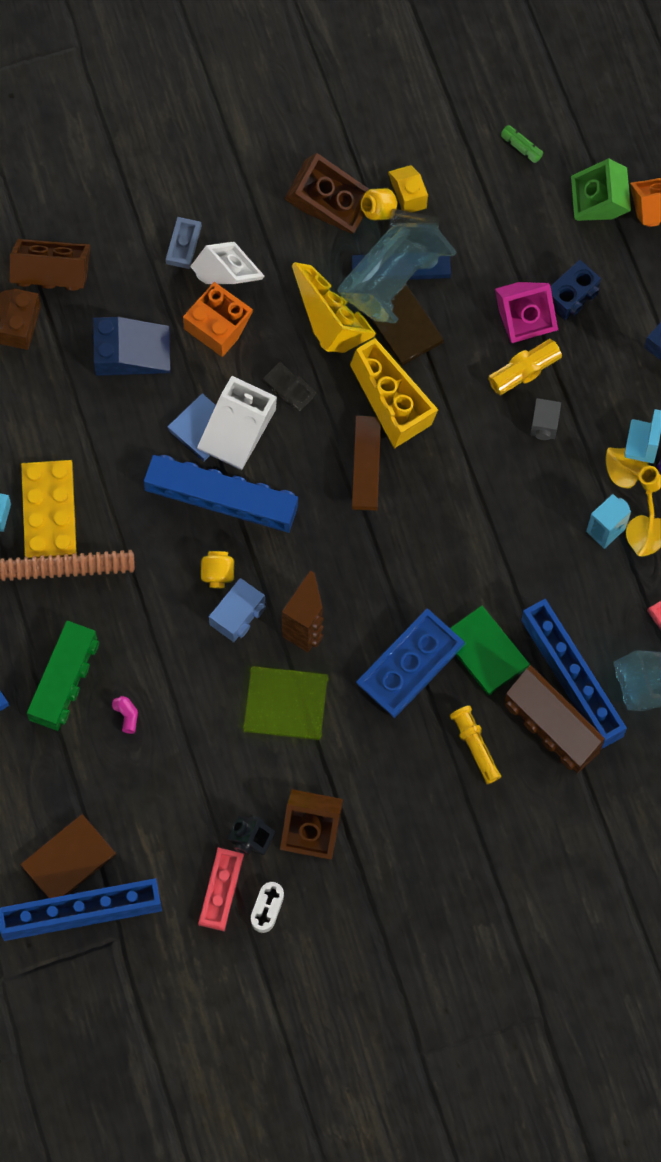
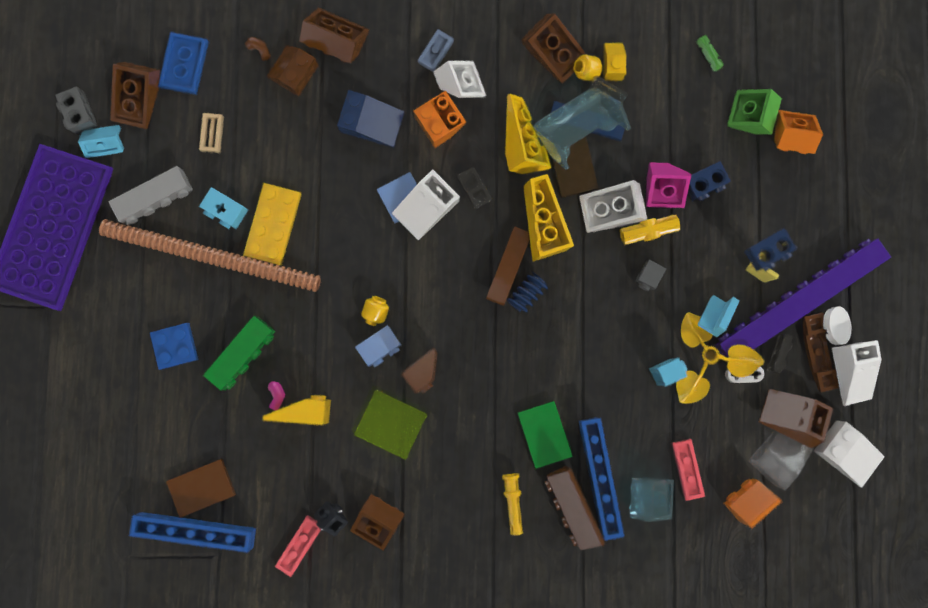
camera: 20 degrees right, 15 degrees up
blue brick [144,455,298,533] -> none
white beam [251,882,284,933] -> none
blue plate [356,608,465,718] -> none
none -> yellow slope [263,395,331,425]
none -> dark blue piece [506,271,548,313]
none -> white slope [579,180,647,233]

